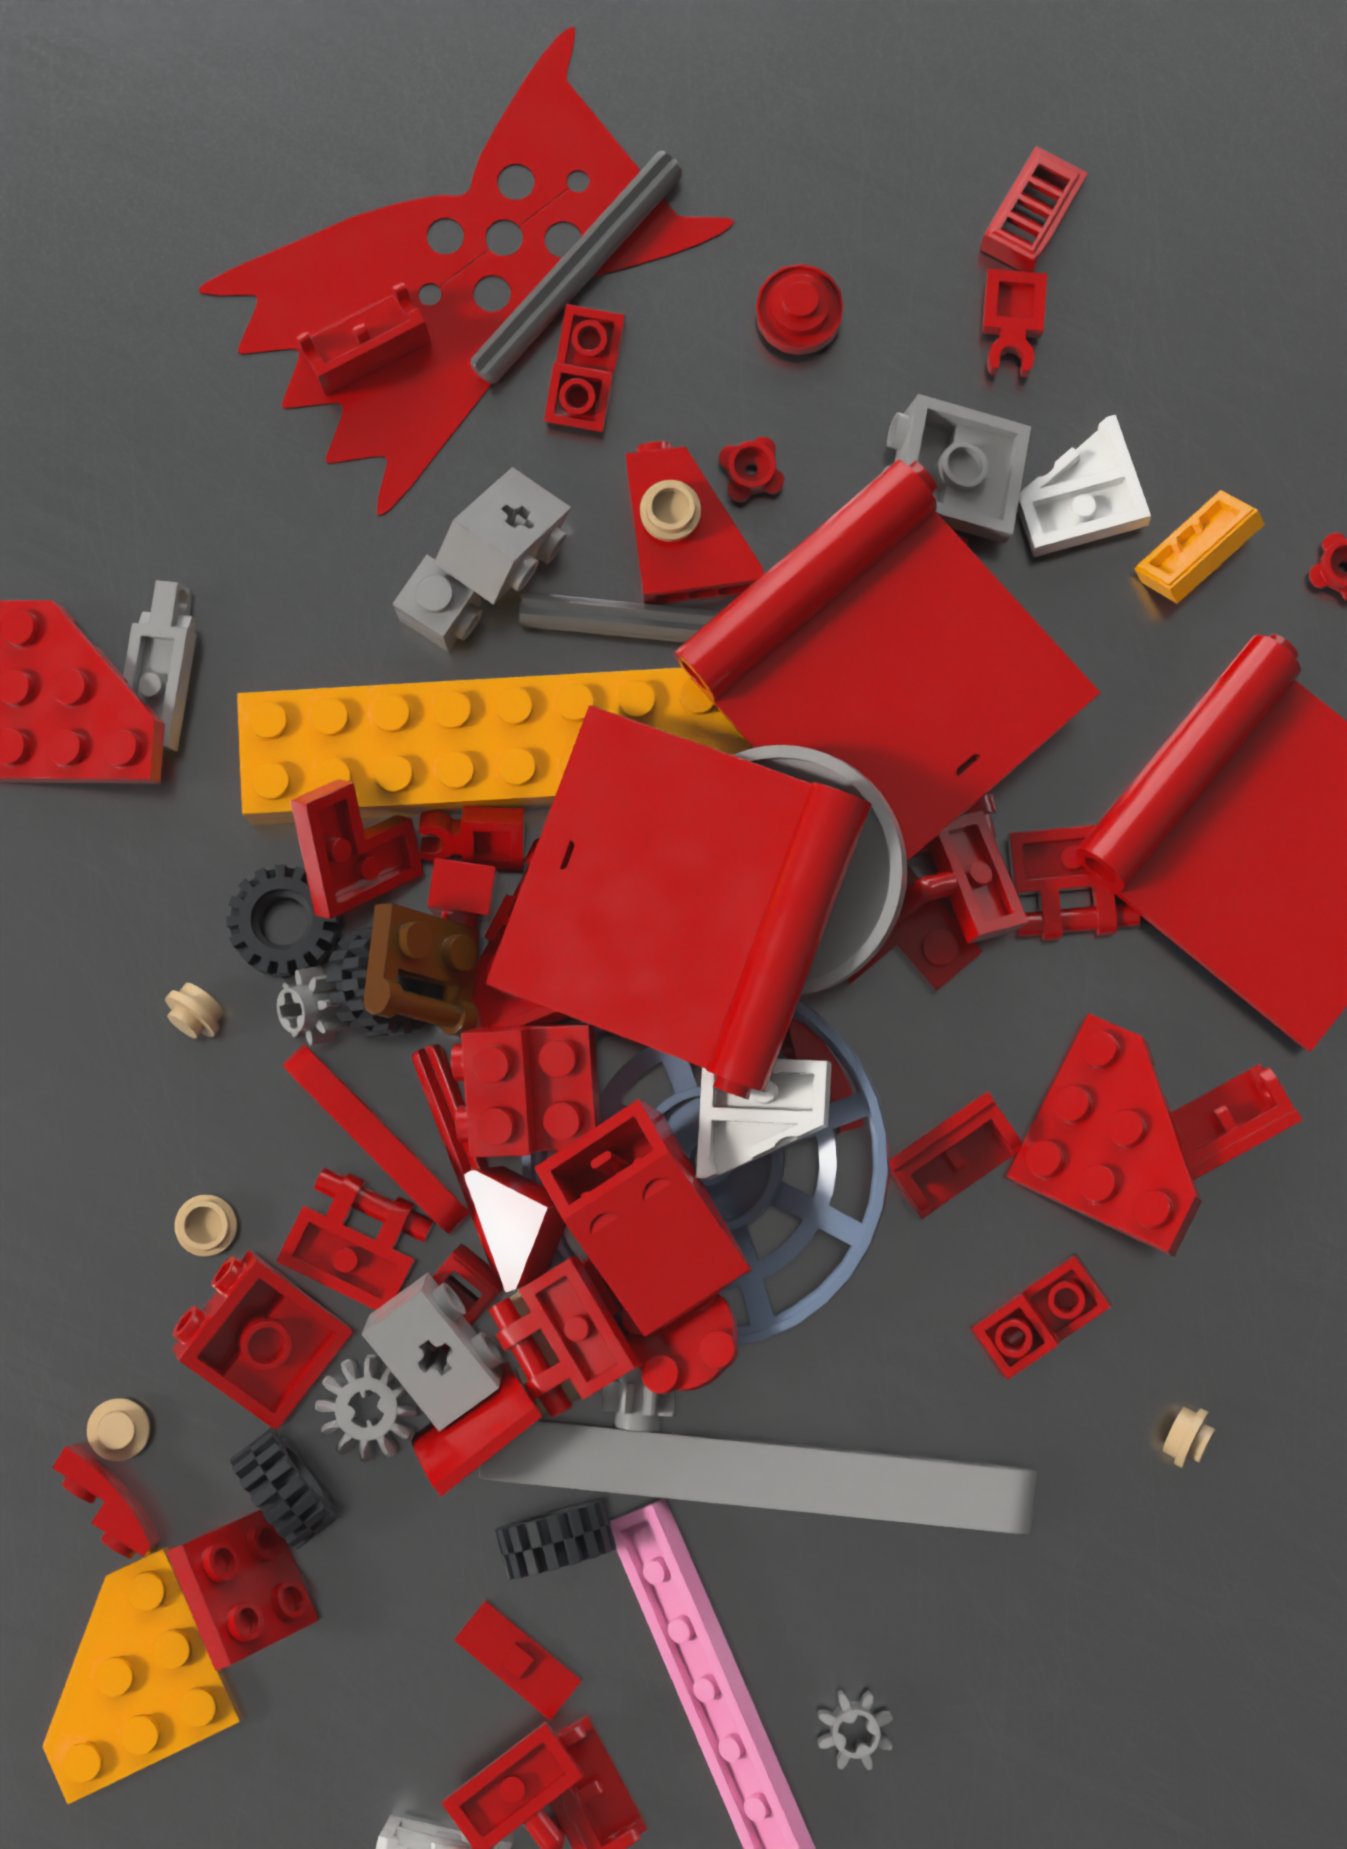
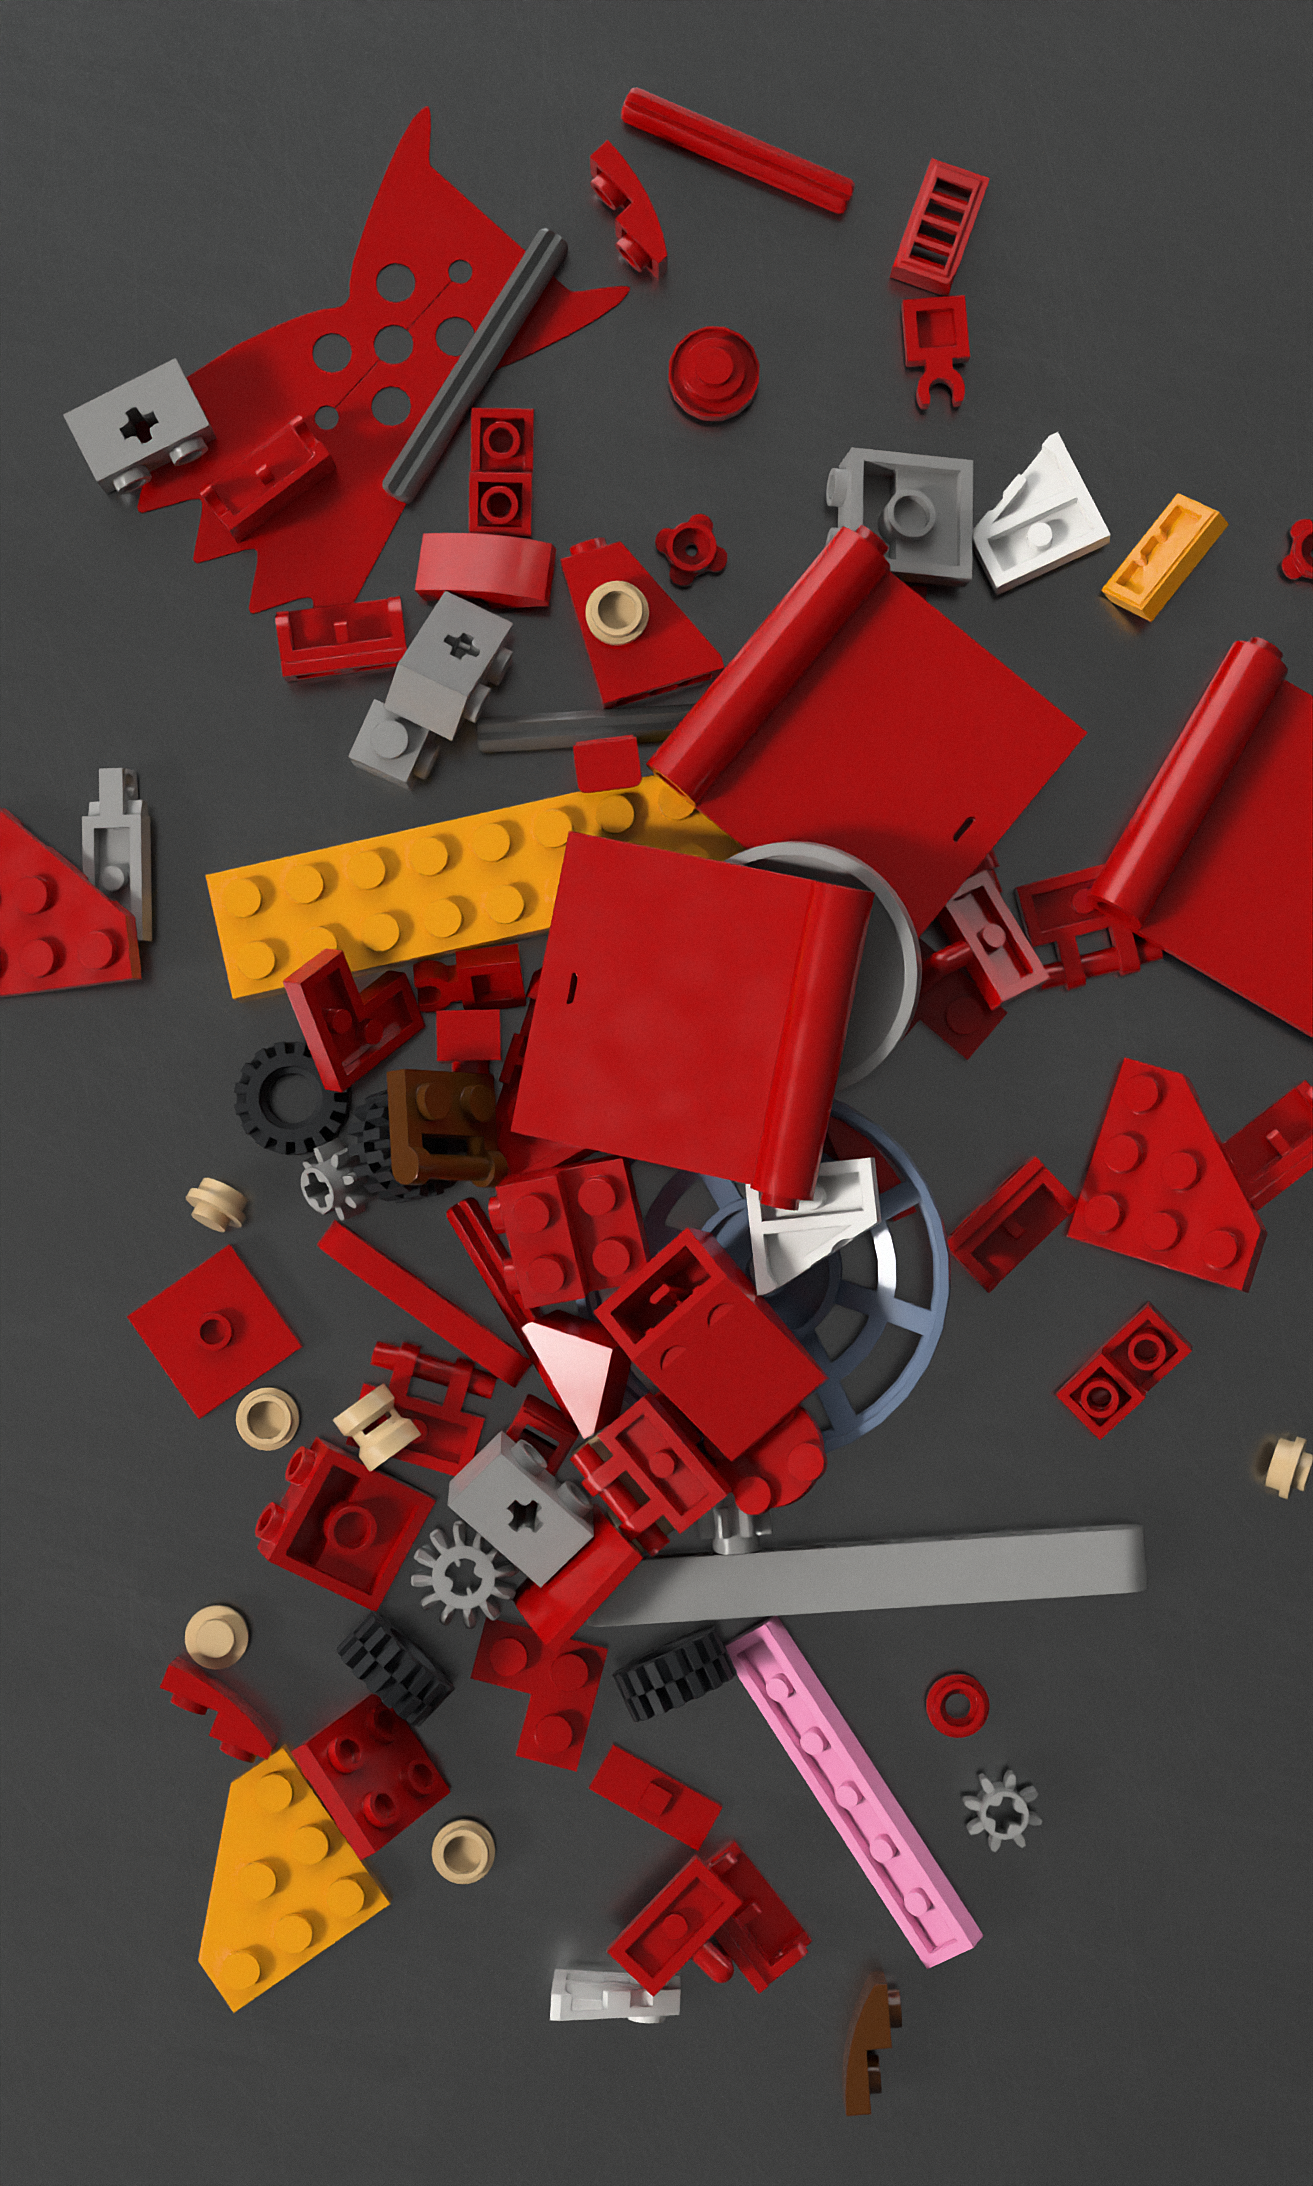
camera: 10 degrees left, 5 degrees up
none -> light grey brick [63,358,217,494]
none -> red plate [127,1244,304,1419]
none -> red hinge [275,596,408,682]
none -> tan wheel [333,1383,421,1471]
none -> slope [415,533,556,609]
none -> tan plate [432,1819,495,1884]
none -> red plate [470,1616,609,1772]
none -> red slope [573,734,642,793]
none -> red slope [590,139,668,280]
none -> red axle [621,87,855,214]
none -> red plate [926,1673,990,1738]

